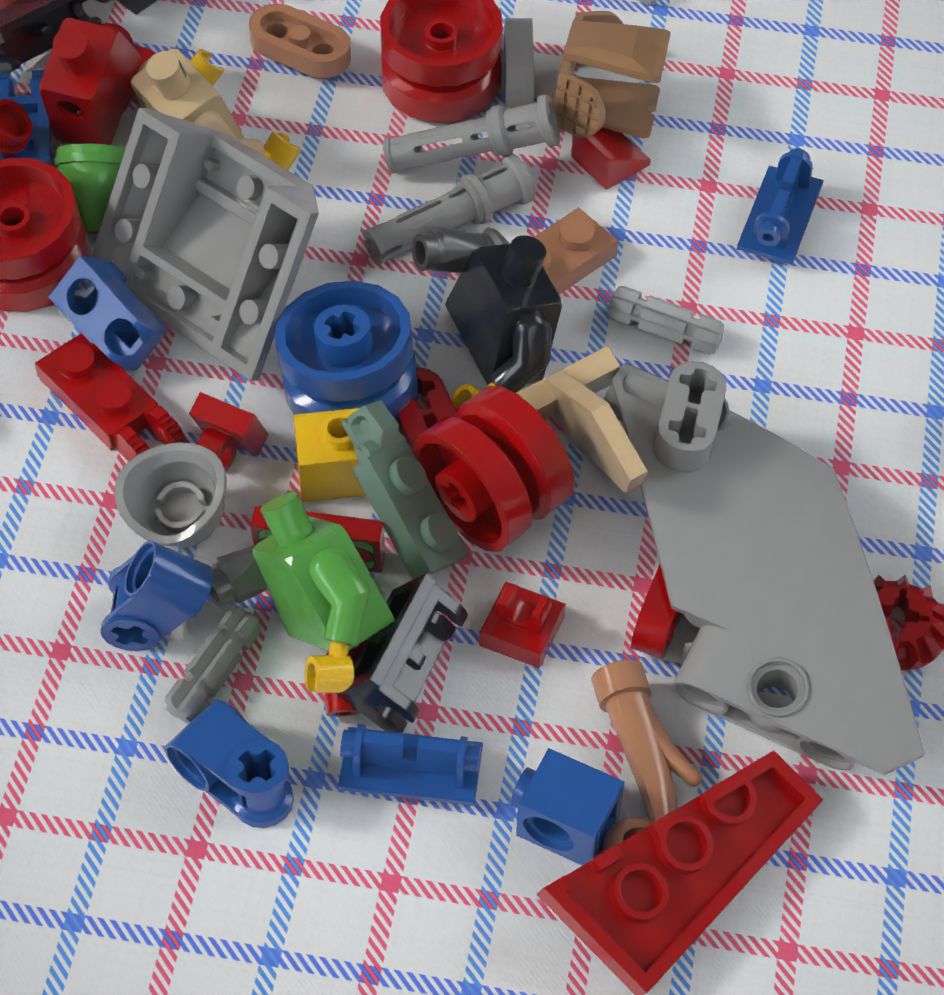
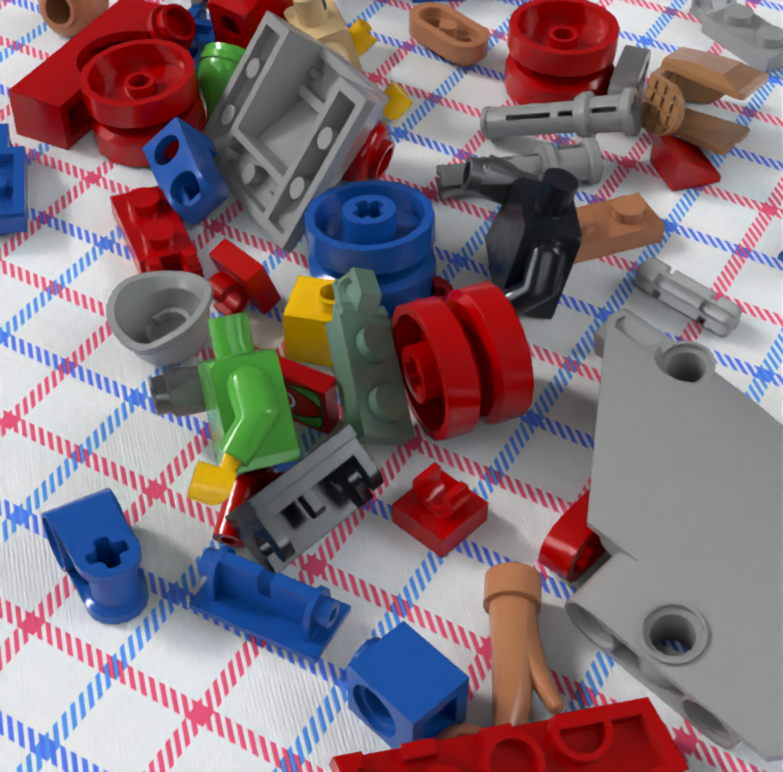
camera: 20 degrees right, 10 degrees down
blue piece [101,540,213,651] -> none
light grey axle [165,606,260,724] -> none
tan piece [517,345,648,494] -> none
light grey beam [654,361,726,472] -> none

